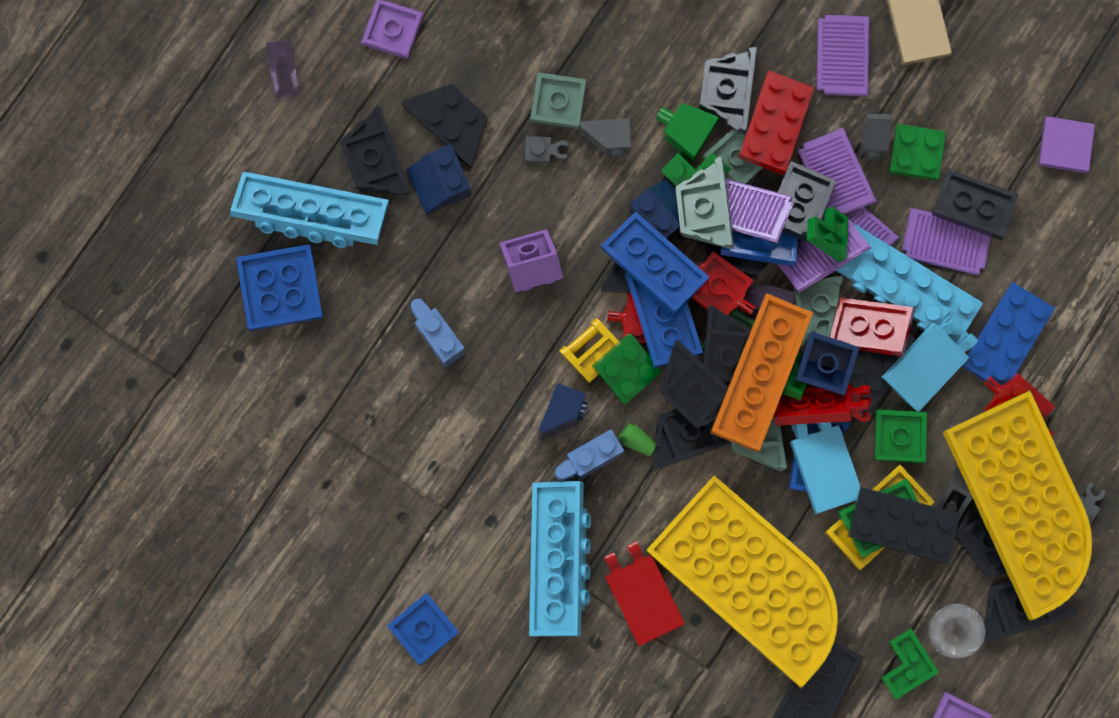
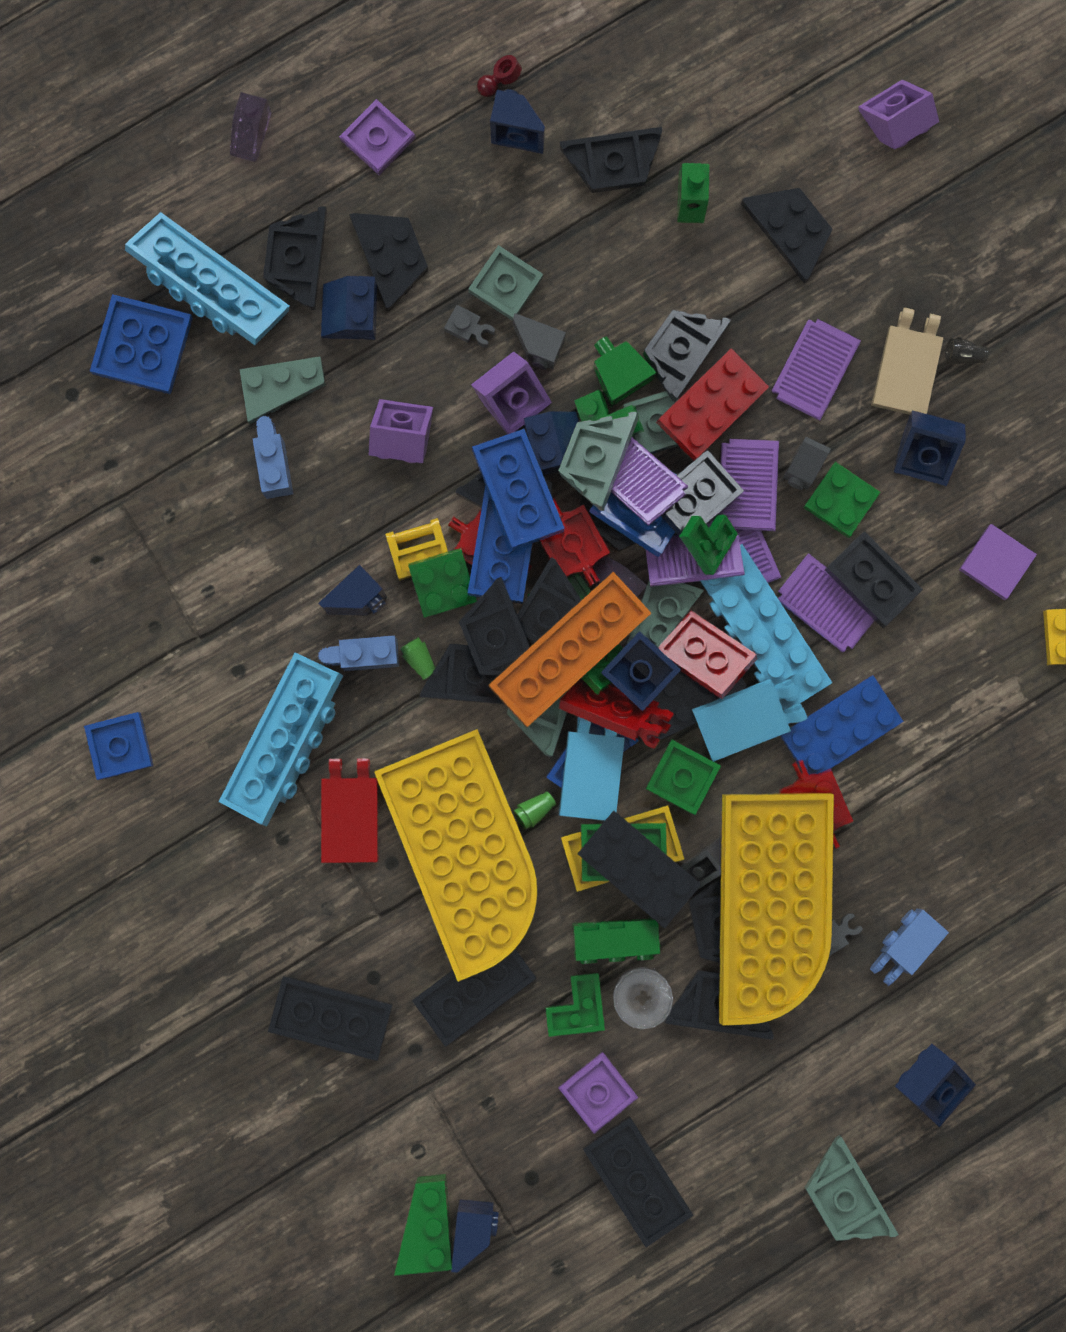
camera: 25 degrees right, 5 degrees up
none -> sand green wing [240,357,326,425]
none -> medium lavender slope [471,352,552,434]
none -> bright green cone [513,791,556,829]
none -> green wedge [572,918,660,964]
none -> dark blue slope [894,410,966,486]

